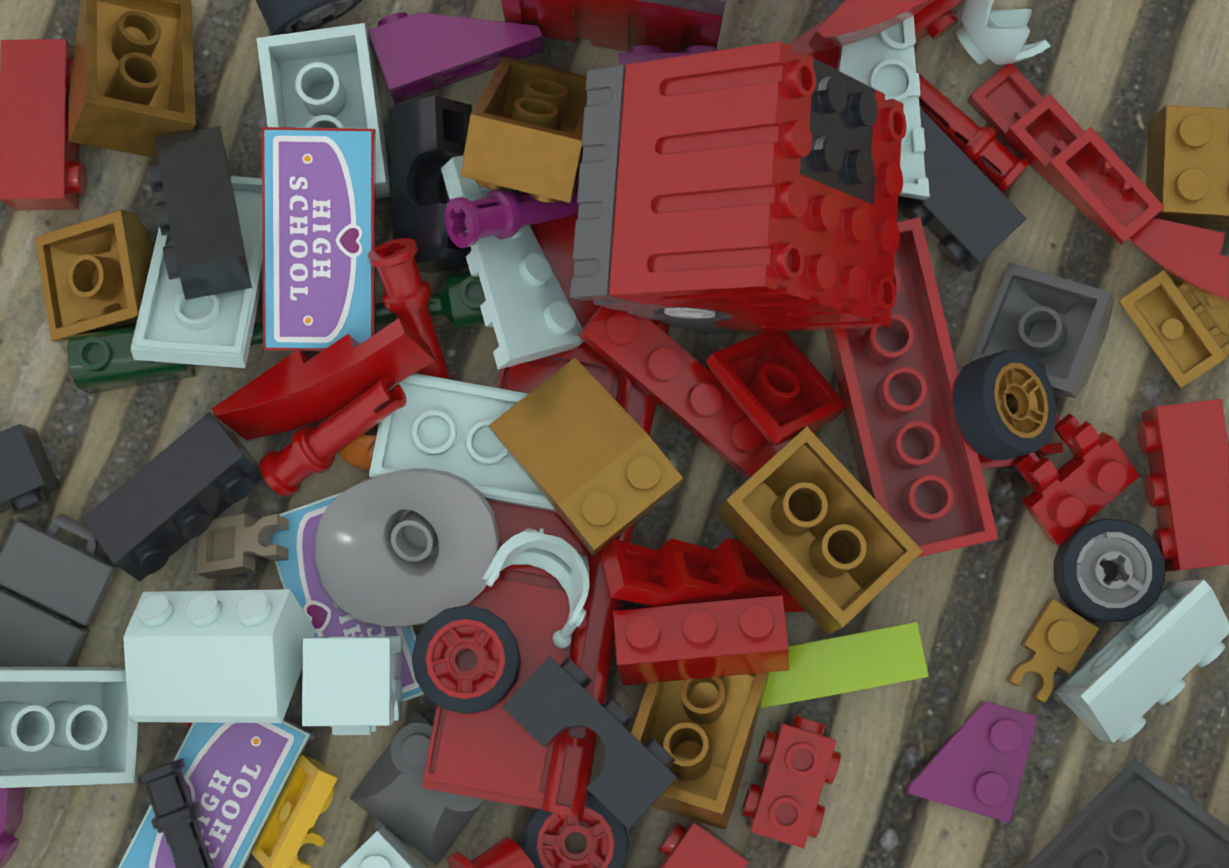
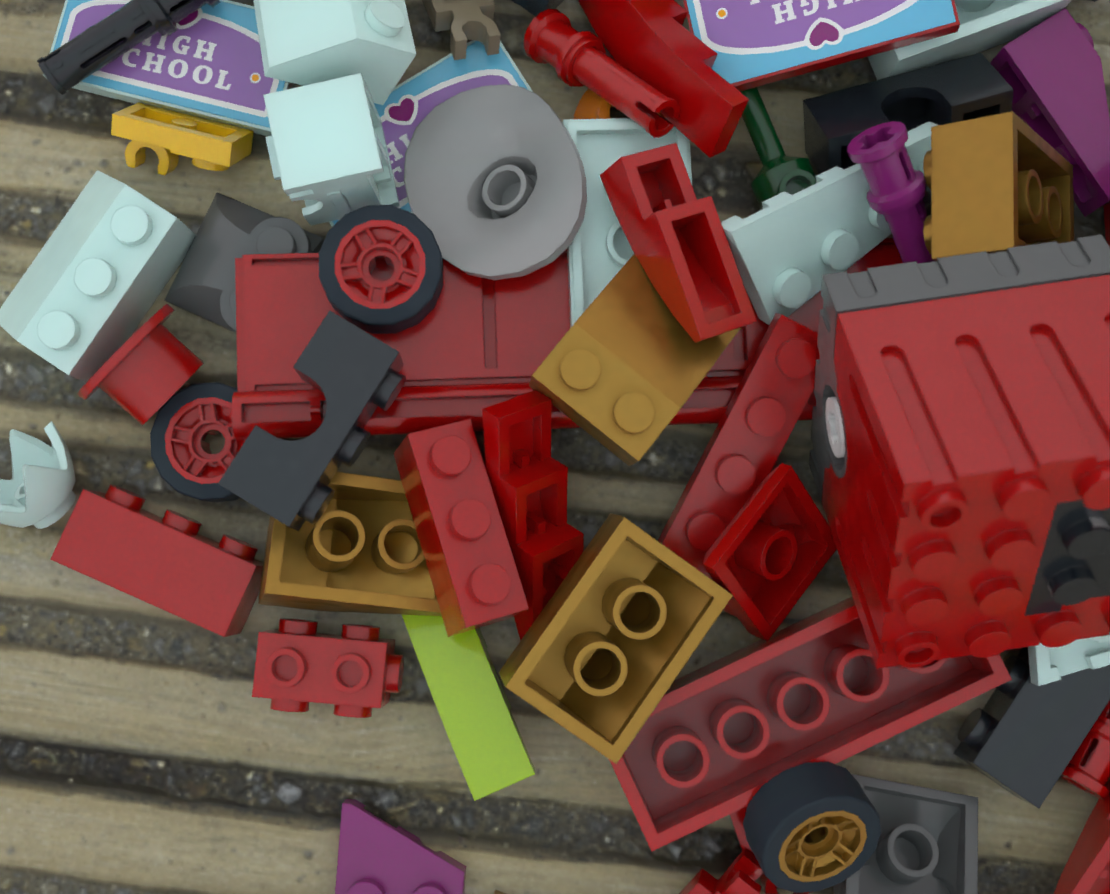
camera: 85 degrees right, 0 degrees up
red pin [367,238,451,380] -> none
light aqua helmet [482,527,589,649] -> none
none -> red slope [600,143,757,343]

